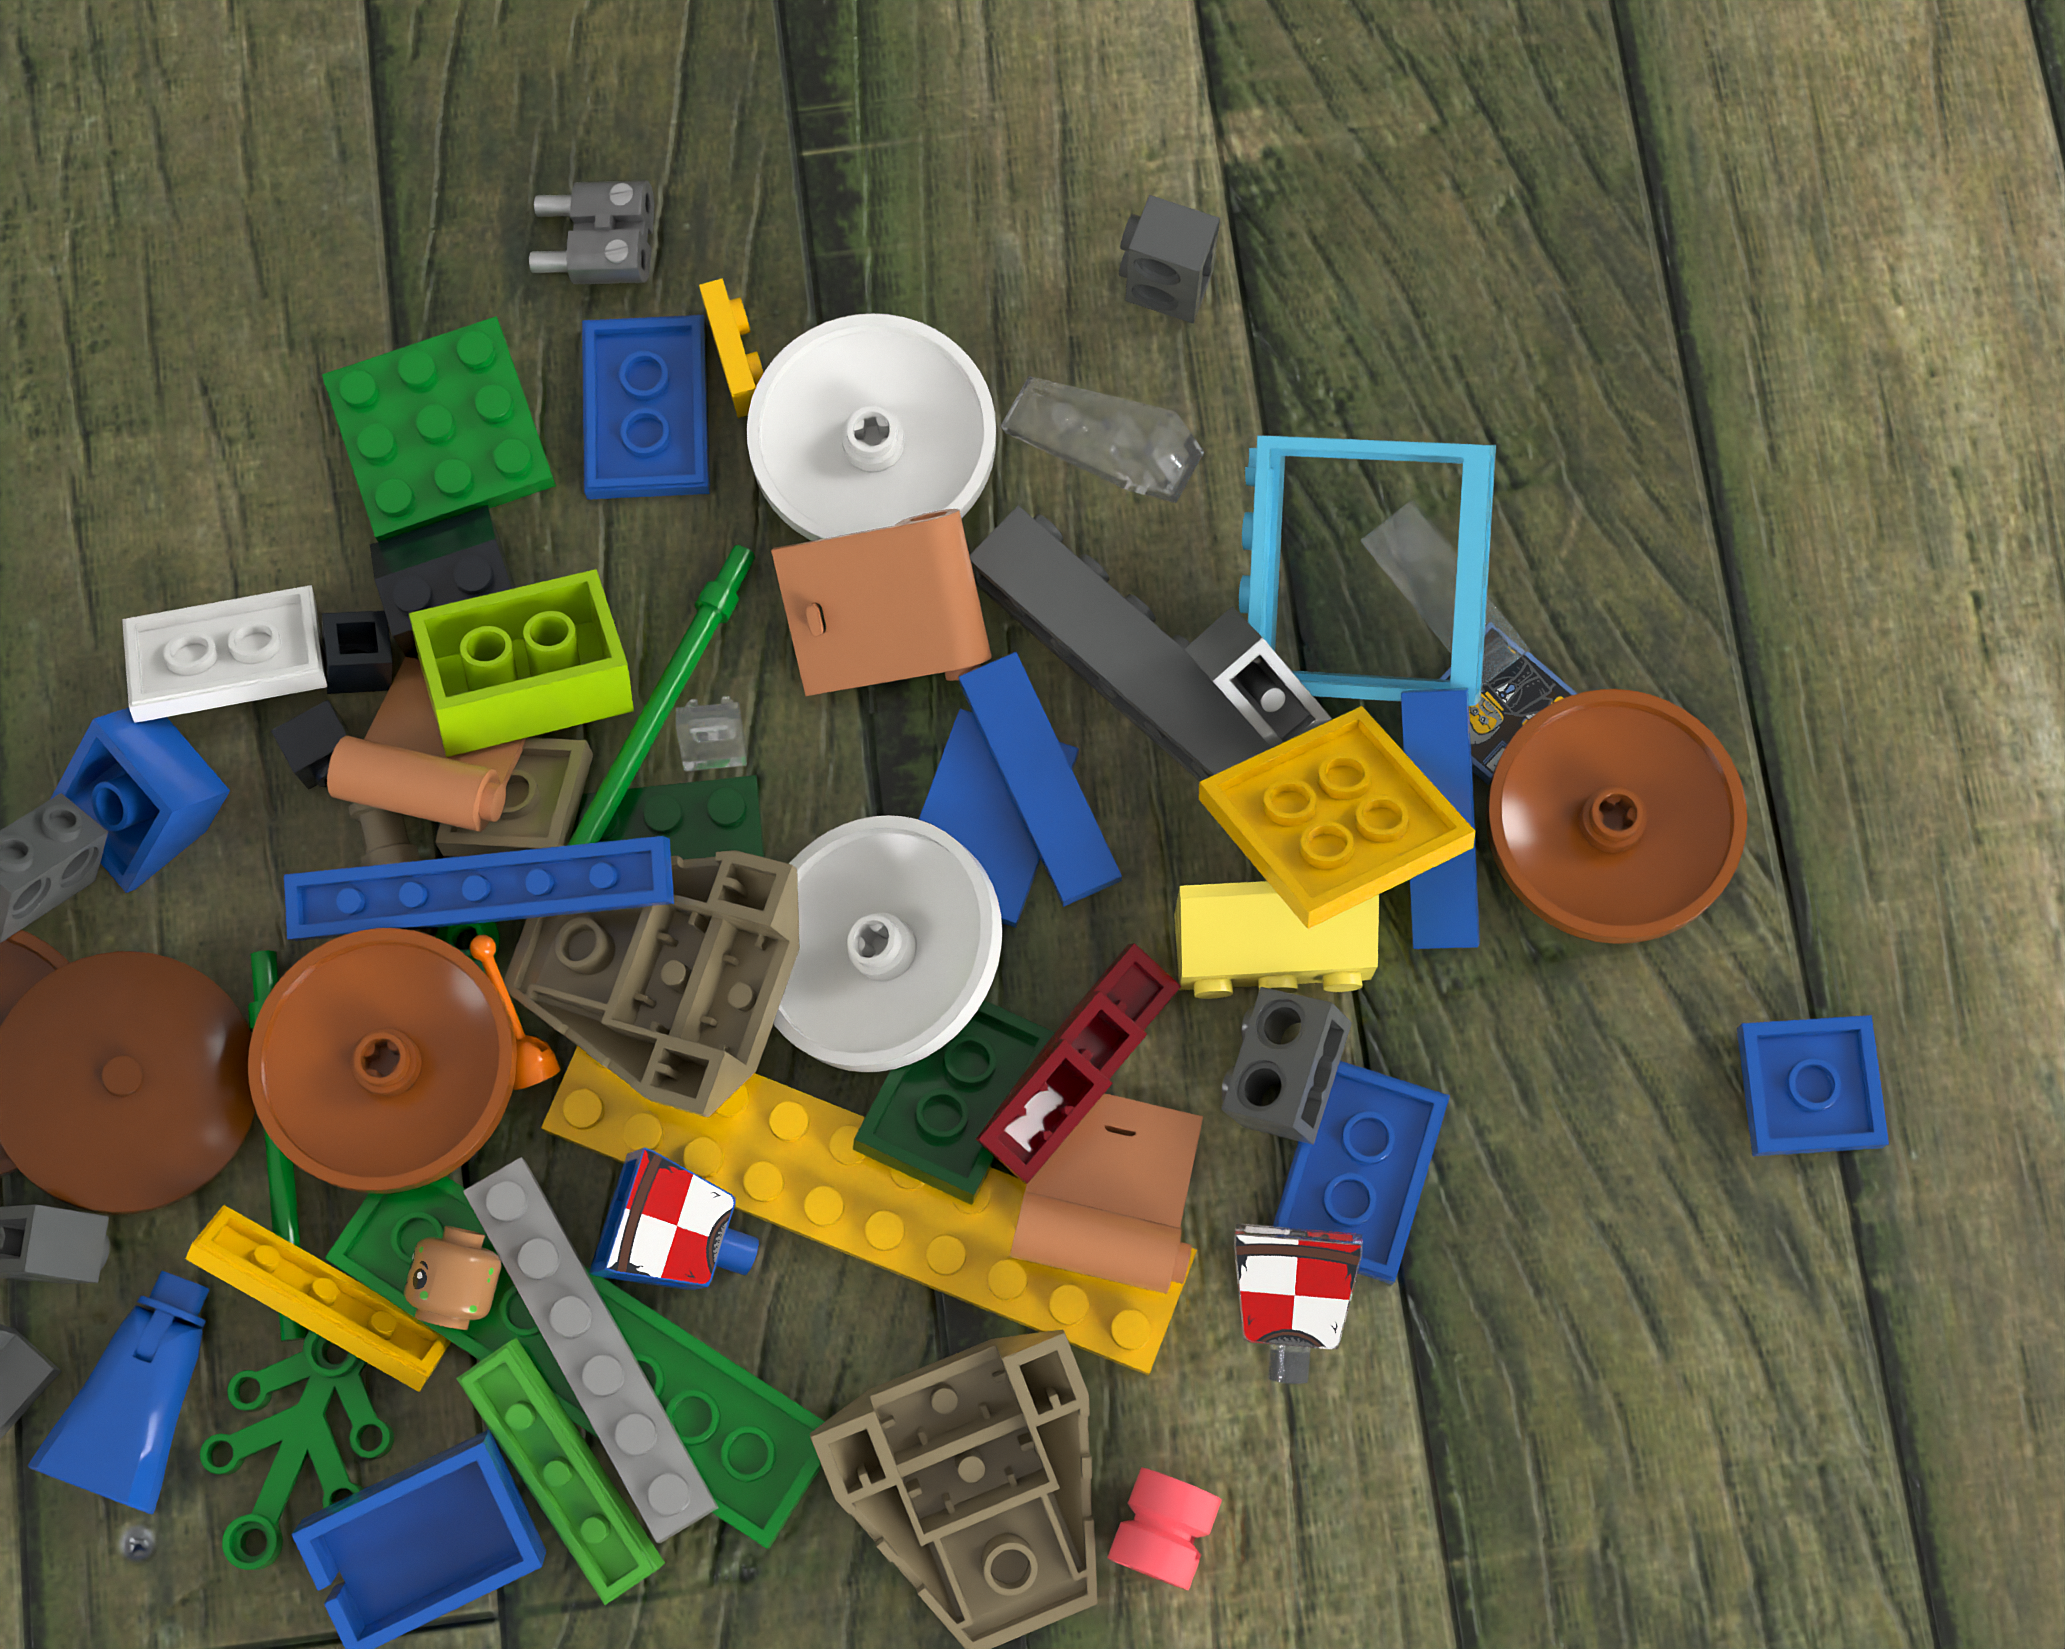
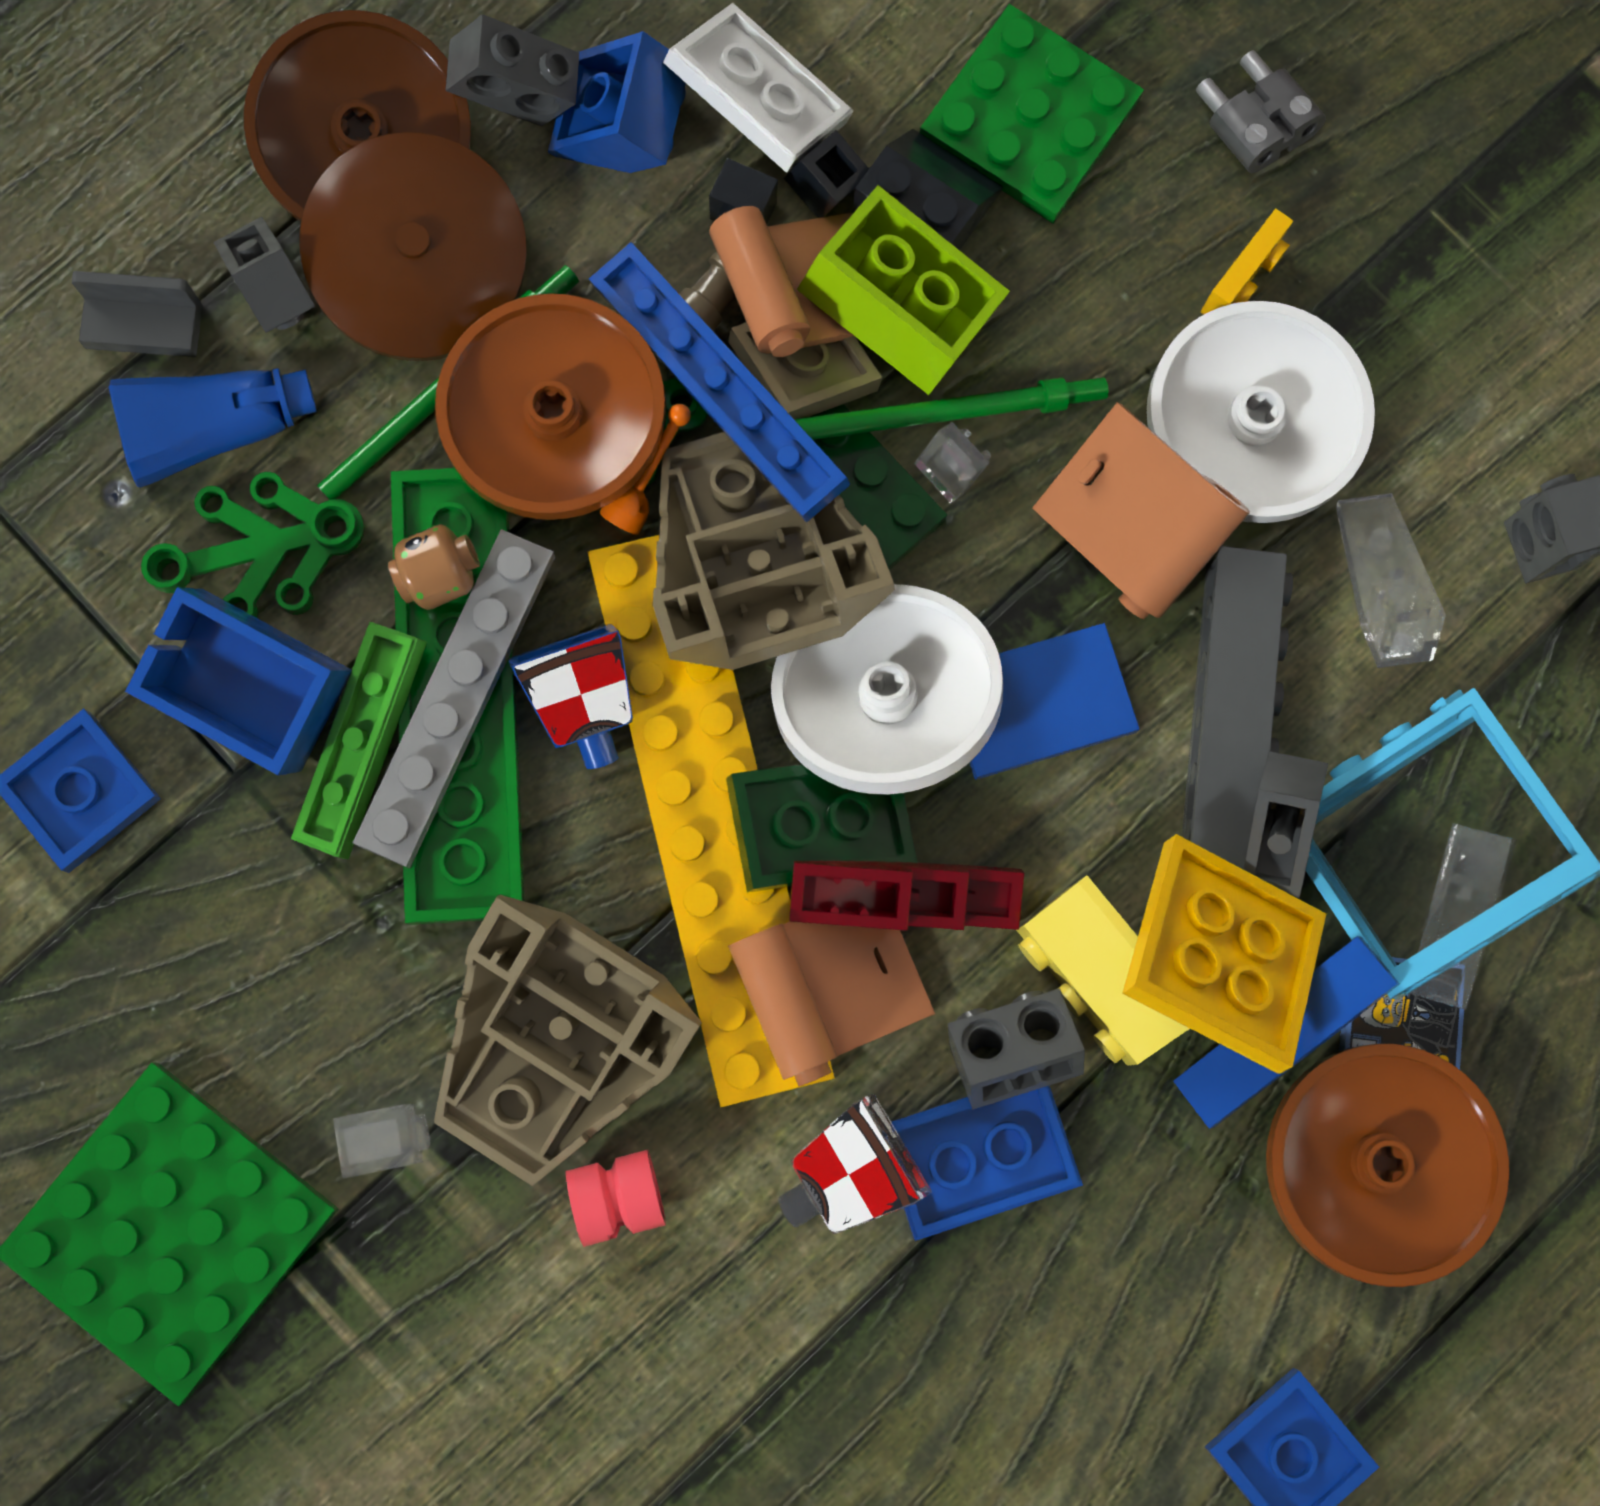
camera: 45 degrees right, 5 degrees up
yellow tile [185,1205,451,1392] -> none
blue tile [582,315,710,500] -> none
blue tile [958,652,1122,907] -> none

